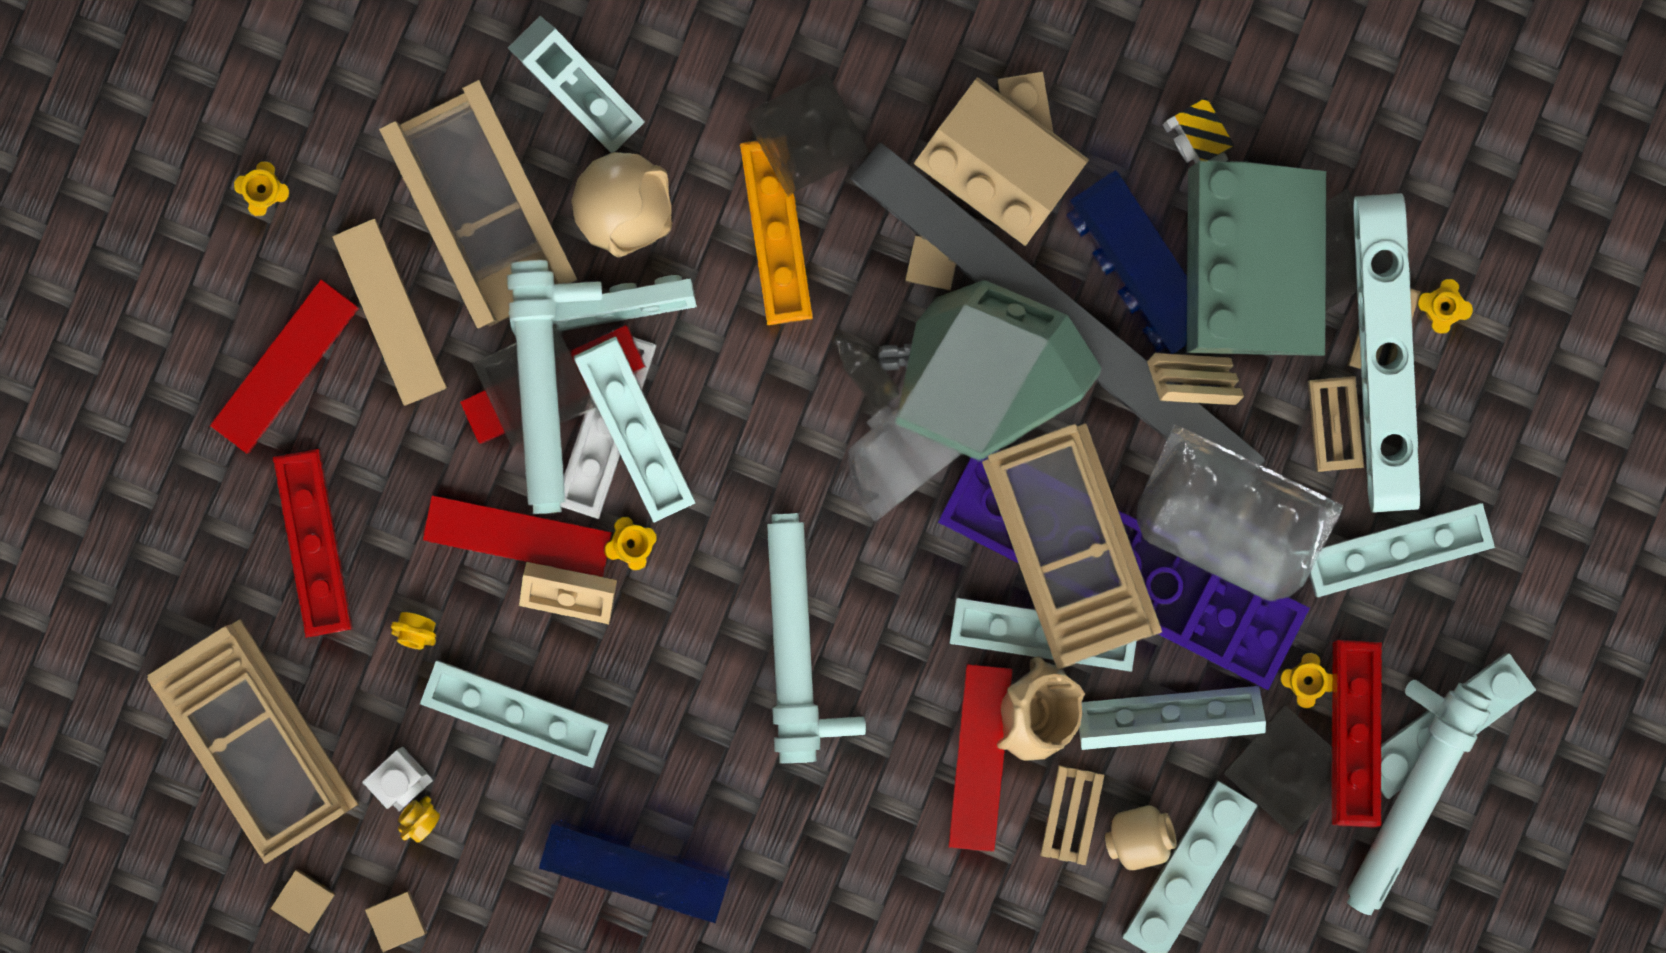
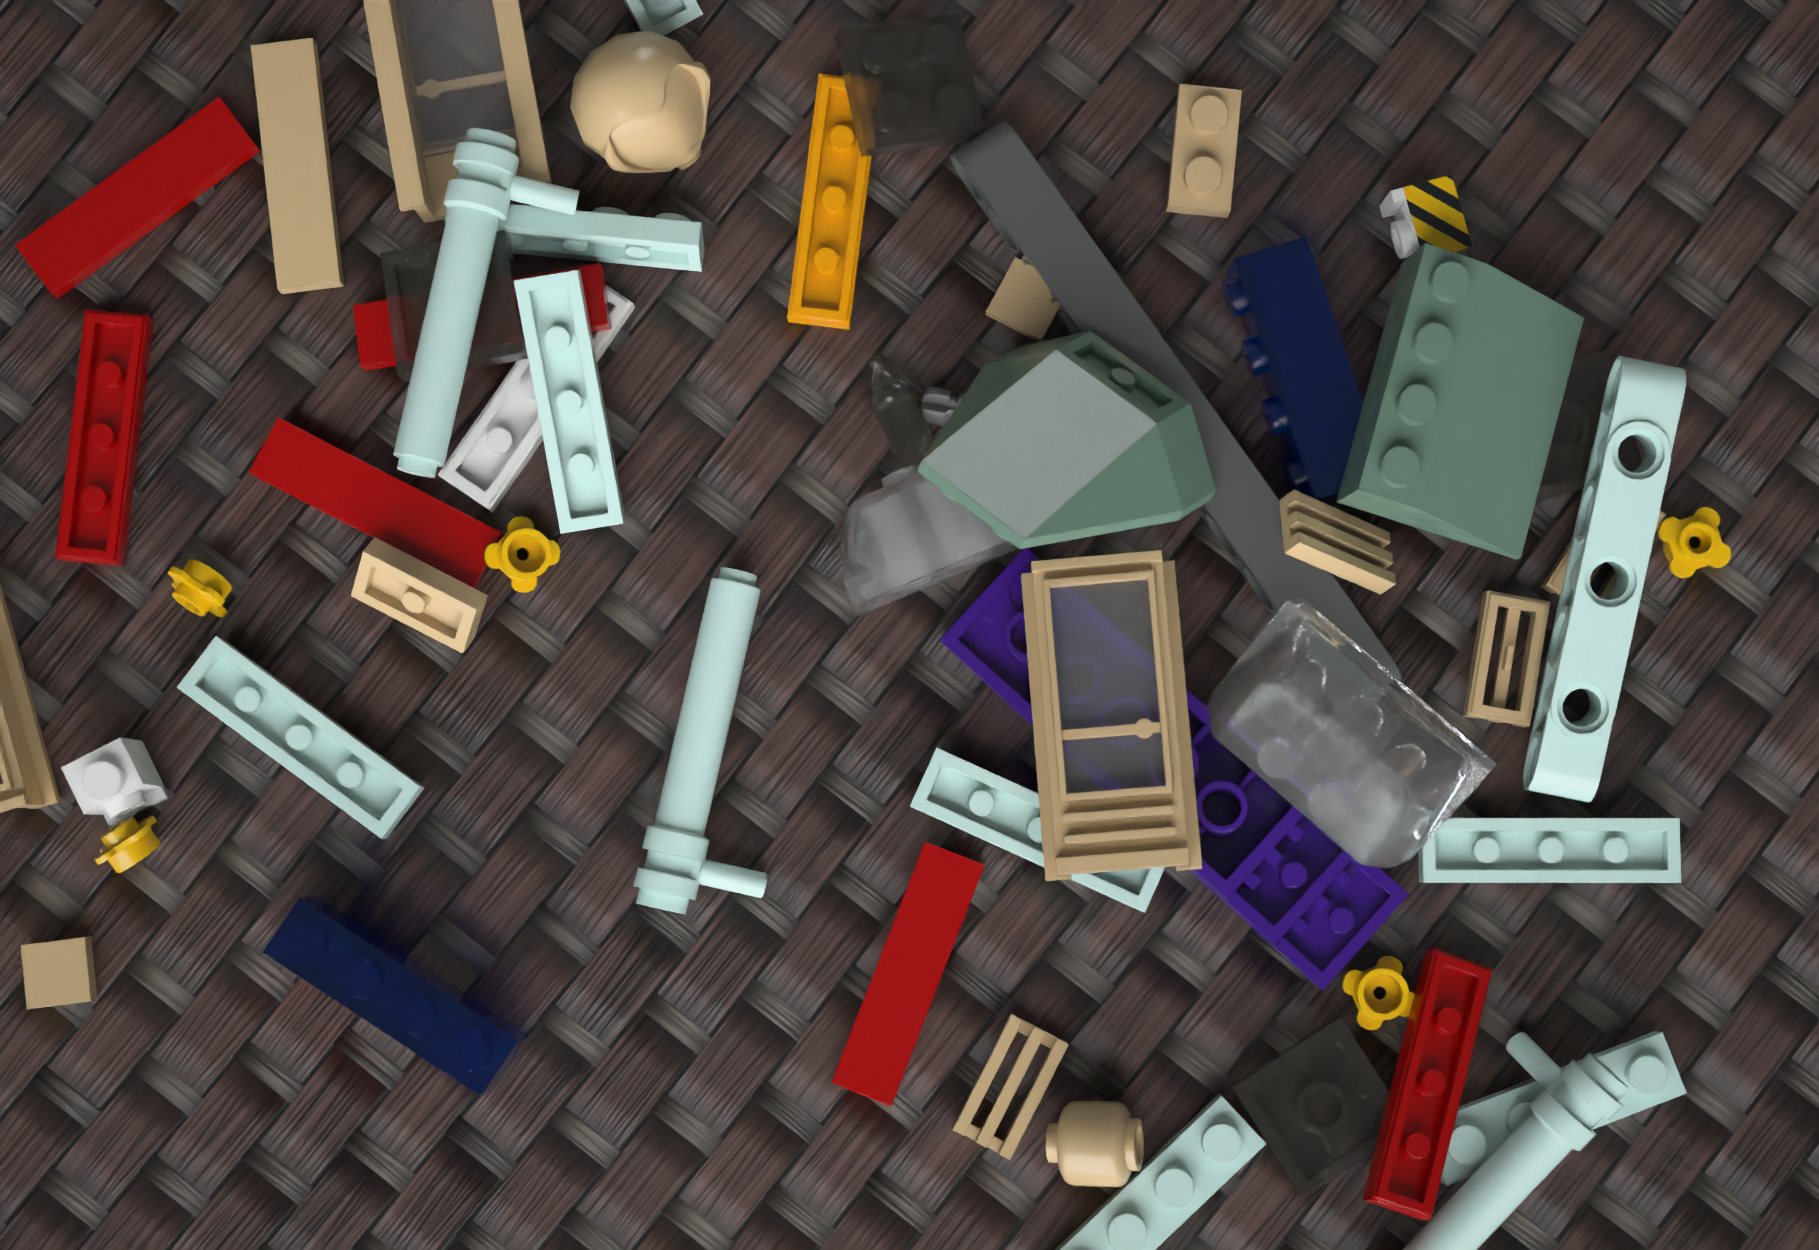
camera: 15 degrees right, 5 degrees down
tan slope [914,77,1089,246] -> none
tan helmet [997,656,1085,761] -> none
light aqua plate [1079,686,1266,750] -> none

